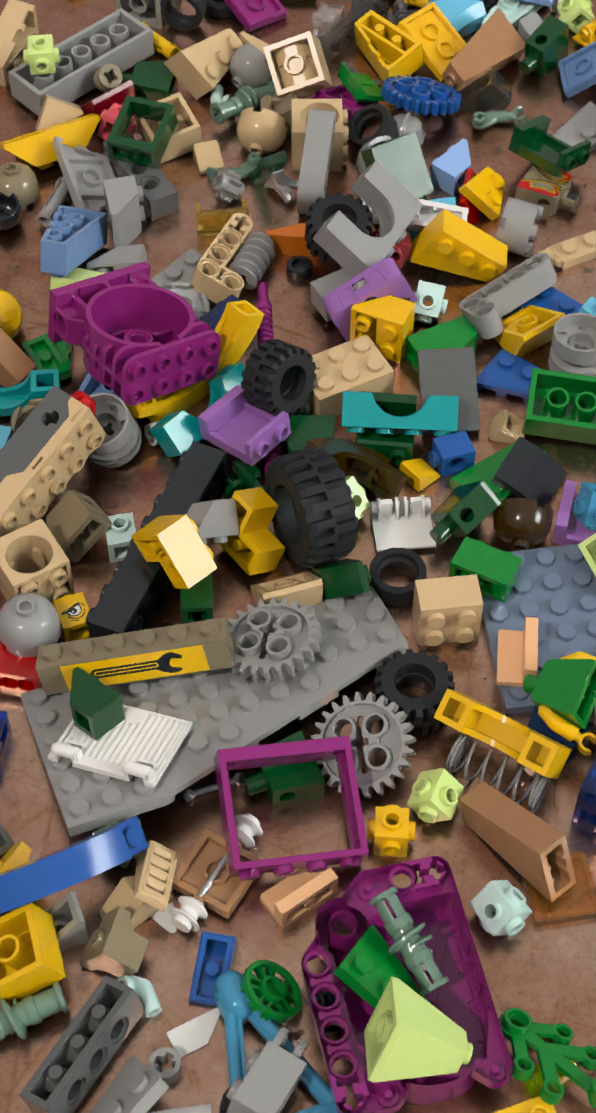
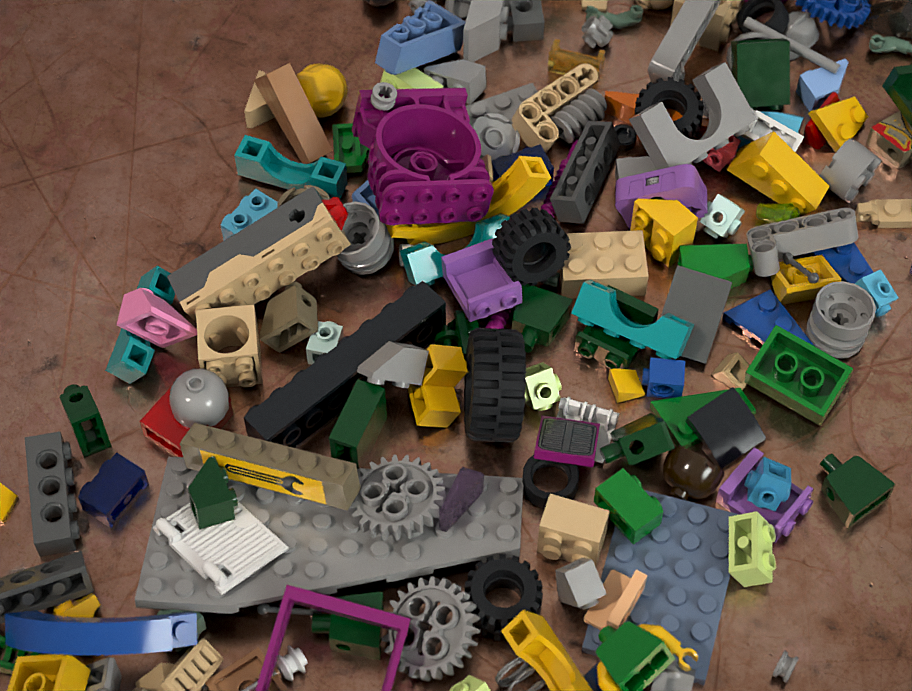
camera: 25 degrees right, 5 degrees up
yellow brick [53,592,90,642] -> none
brick [131,514,217,589] -> none
piece [250,150,299,204] -> none
tan slope [250,571,323,607] -> none
dark brown arch [305,437,407,502] -> none
dark green slope [312,558,371,599] -> none
none -> light grey bush [370,82,397,111]
none -> clear purple slope [439,467,484,532]
none -> tile [534,415,600,467]
none -> dark grey brick [550,121,620,224]
none -> light grey slope [555,557,607,609]
none -> light grey bar [743,17,840,74]
none -> clear neon green cone [756,203,800,223]
none -> dark grey hinge [783,252,819,284]

